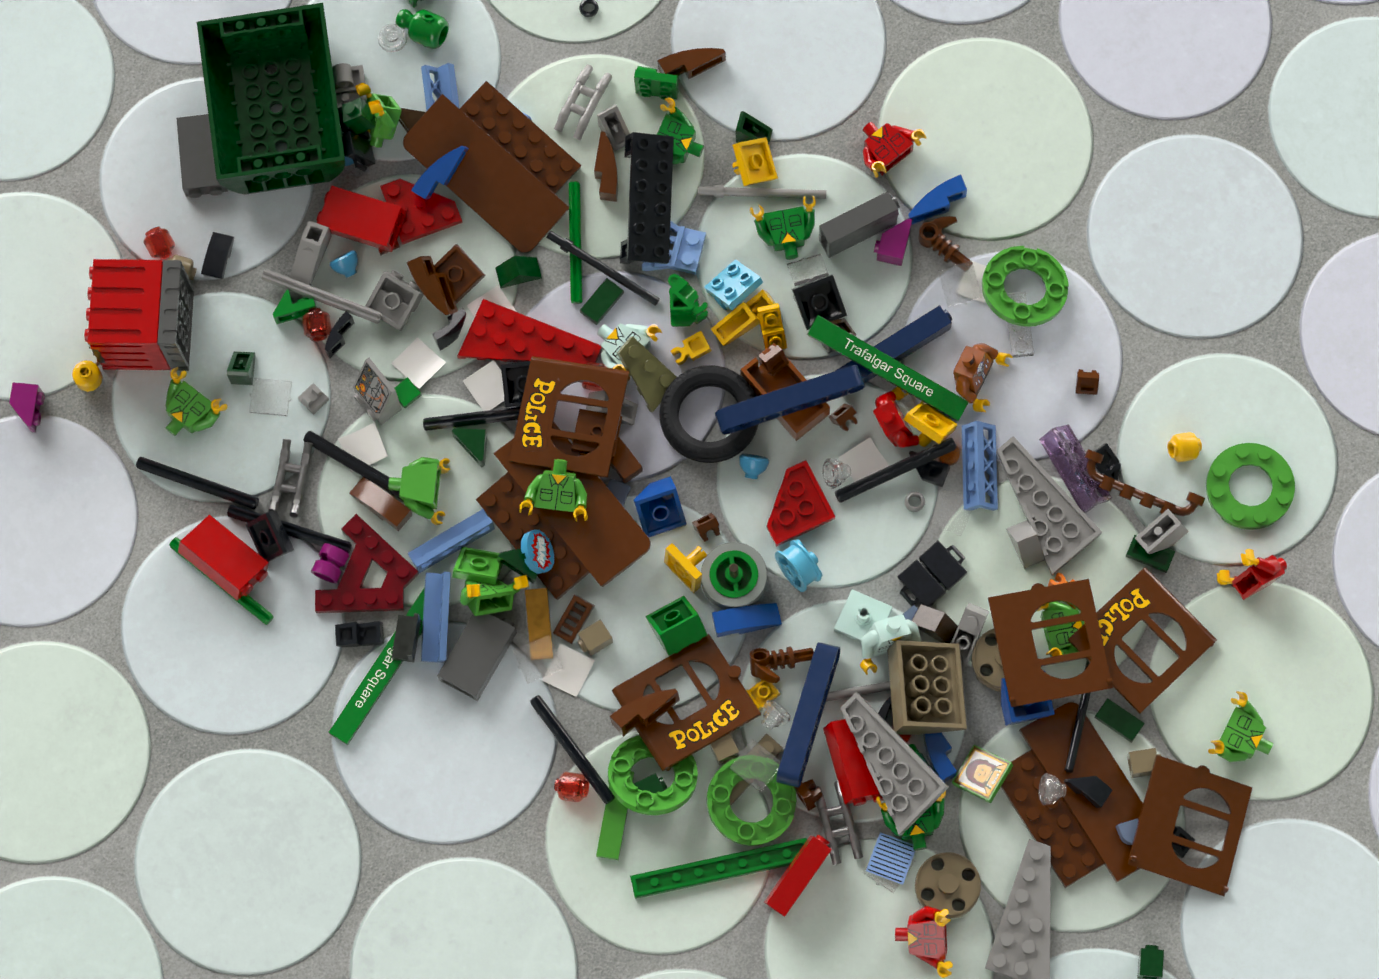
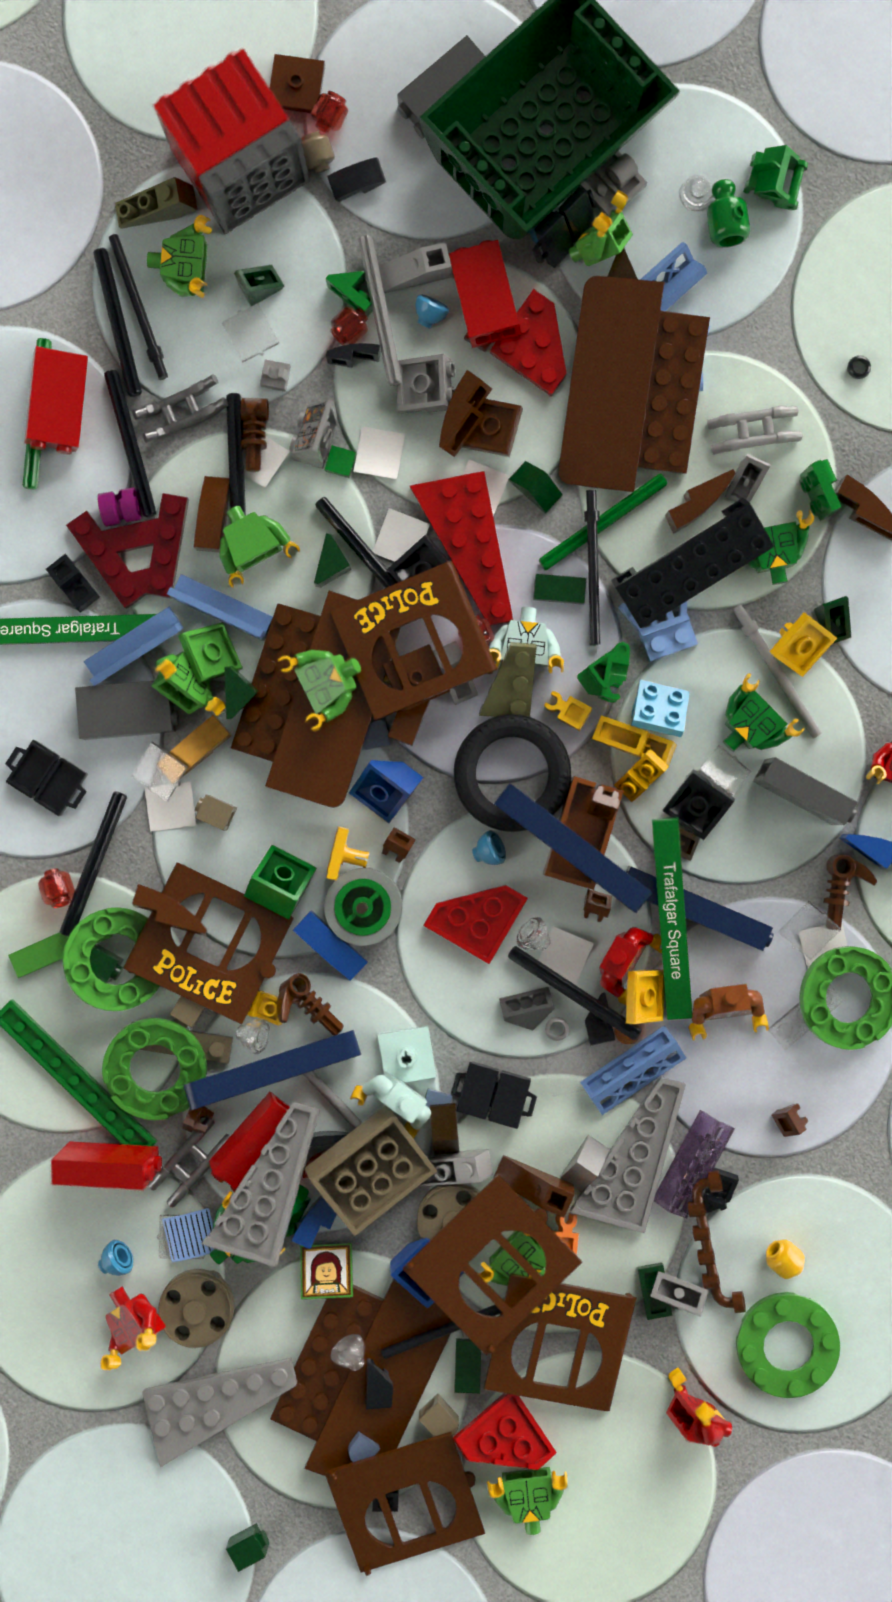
camera: 50 degrees right, 15 degrees up
magenta slope [9,382,45,432] -> none
yellow head [72,360,103,392] -> none
black slope [245,510,294,562] -> none
dark green brick [342,98,375,135] -> none
pearl dark grey panel [391,613,421,662] -> none
blue slope [411,146,469,199] -> none
black slope [432,308,466,351] -> none
tile [521,530,554,574] -> none
reddish brown slope [553,595,595,644] -> none
clear piece [730,739,781,792] -> none
medium azure wheel [775,539,823,592] -> none
magenta slope [874,219,912,266] -> none
none -> black piece [5,740,88,816]
none -> dark azure brick [98,1240,133,1276]
none -> black bar [108,234,168,380]
none -> olive slope [115,177,198,229]
none -> reddish brown piece [241,398,269,473]
none -> reddish brown plate [270,54,325,114]
none -> red plate [452,1393,557,1470]
none -> reddish brown slope [493,1155,575,1218]
none -> dark grey slope [499,987,554,1031]

